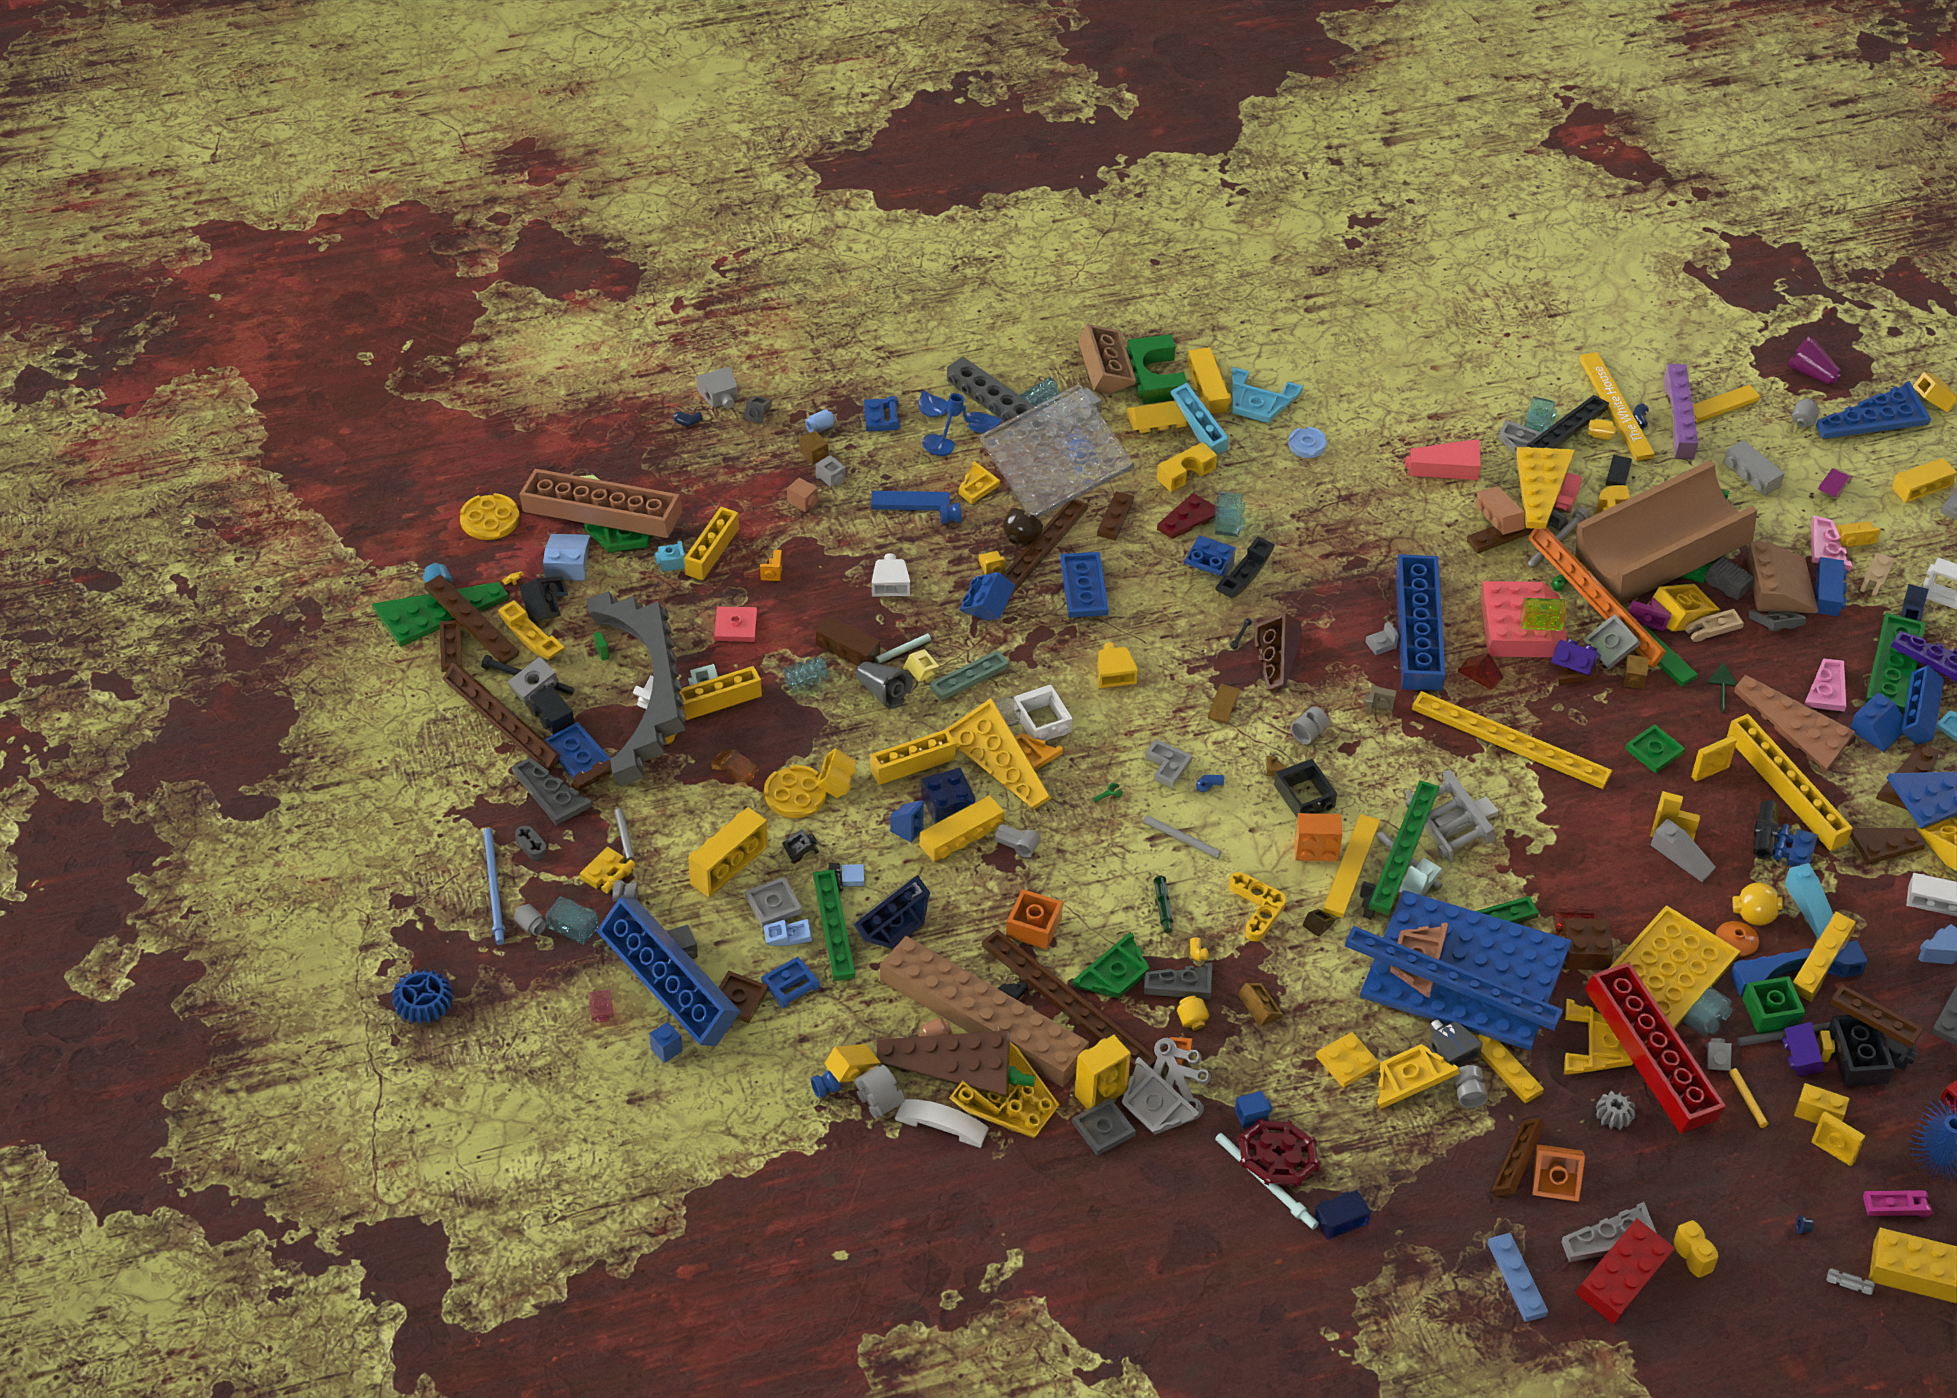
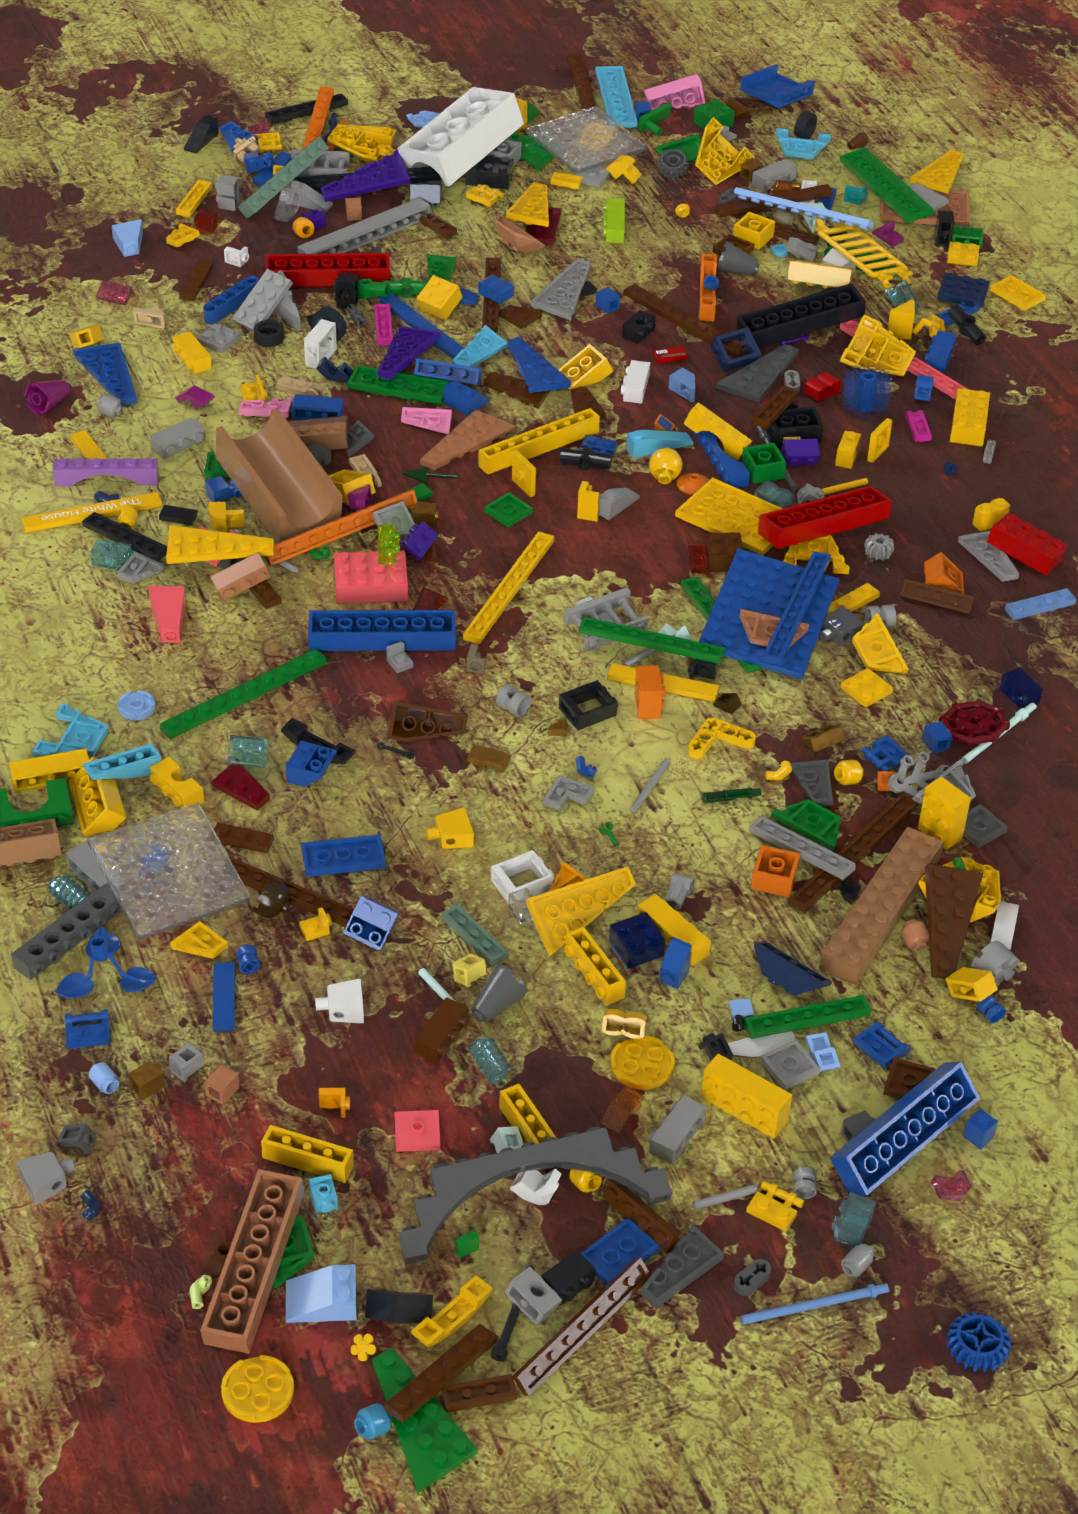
camera: 95 degrees left, 5 degrees down
none -> green plate [160,648,327,740]
none -> light grey brick [648,1095,706,1165]
none -> slope [654,414,675,431]
none -> white sticker [728,1031,797,1057]
none -> light grey plate [749,816,856,880]
none -> blue plate [862,735,909,771]

